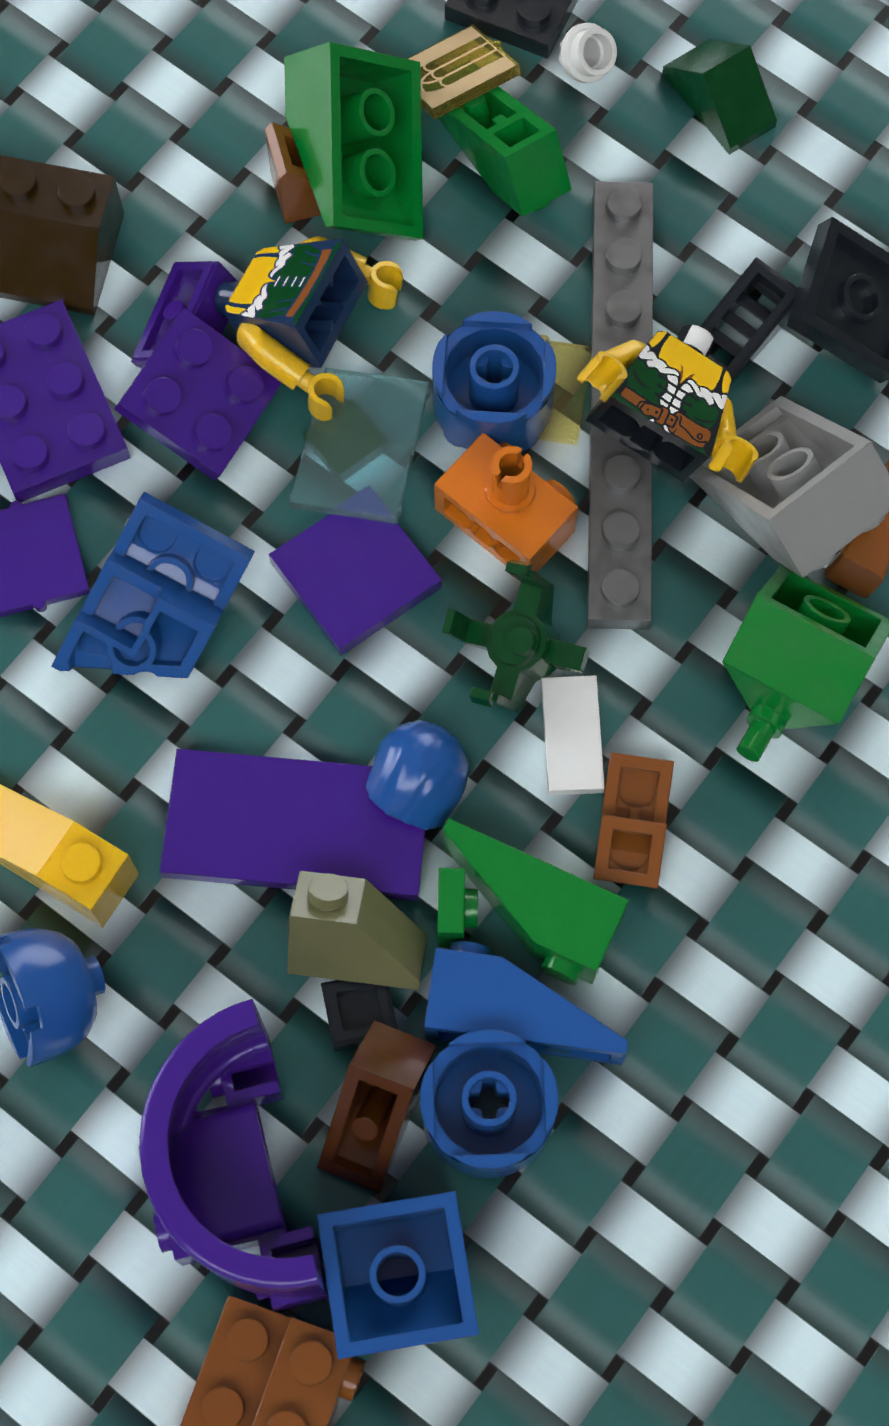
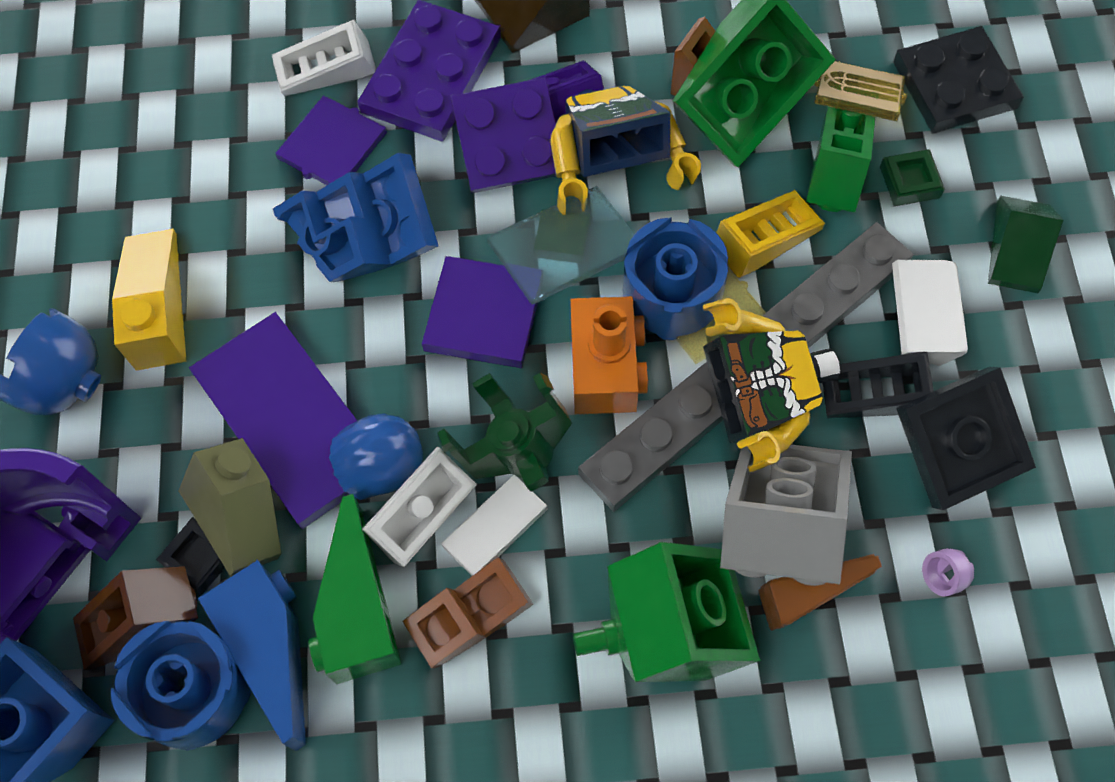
camera: 50 degrees right, 5 degrees down
green plate [437,868,478,947] -> none
white plate [558,23,617,83] -> none
none -> white slope [363,447,477,567]
none -> yellow slope [716,190,825,278]
none -> dark green tile [880,149,945,207]
none -> white slope [892,260,968,366]

